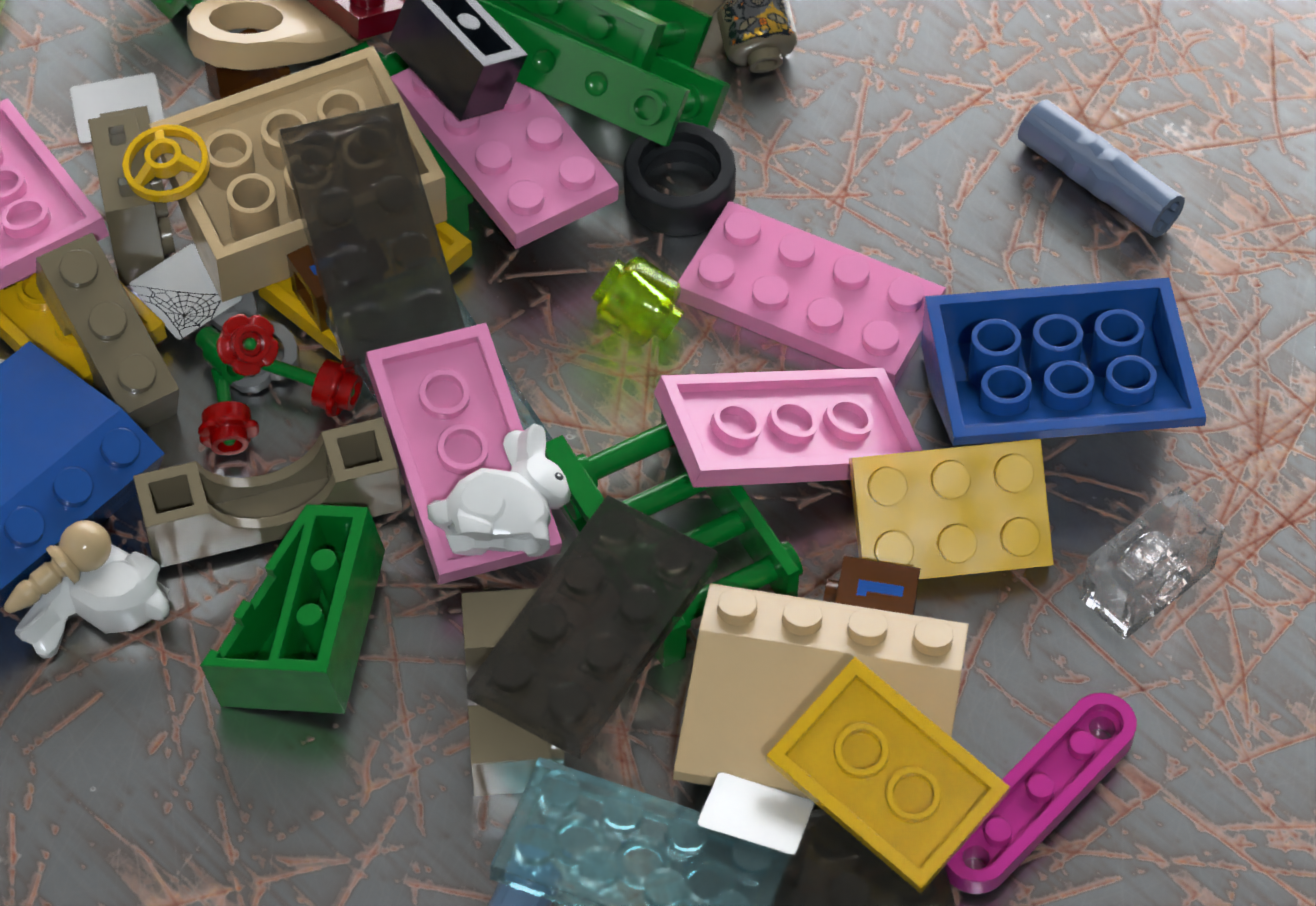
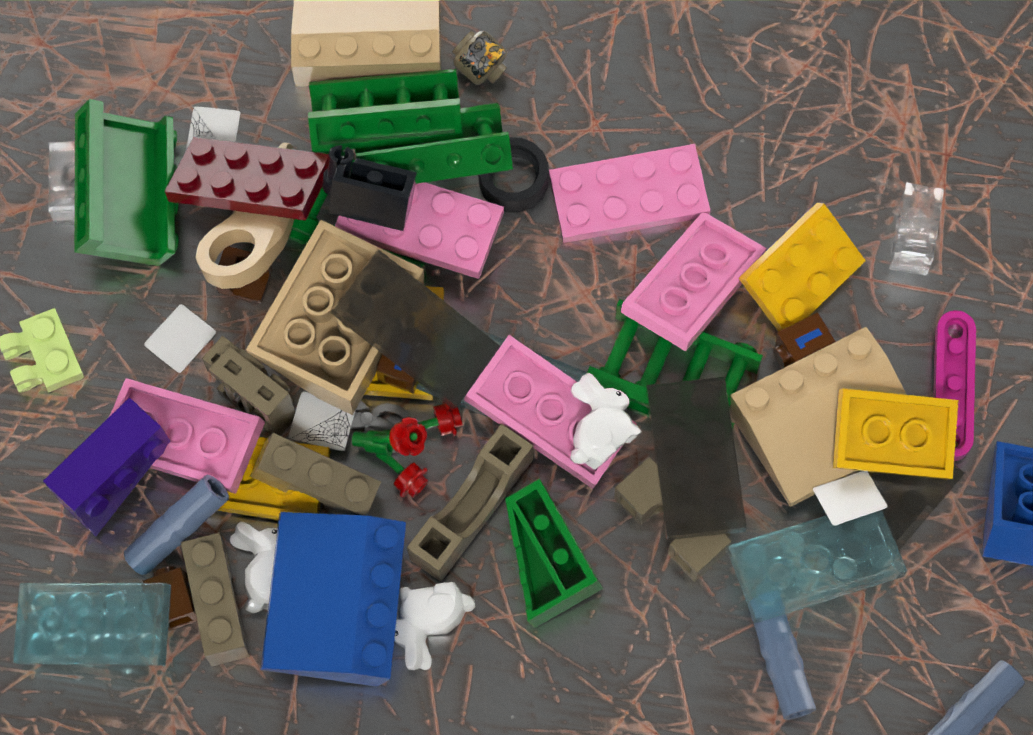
camera: 35 degrees left, 15 degrees up
tan bar [4,520,111,613] -> none
yellow piece [122,124,210,203] -> none
clear neon green head [591,256,685,347] -> none
blue slope [921,277,1206,446] -> none
sand blue axle [1018,99,1185,238] -> none

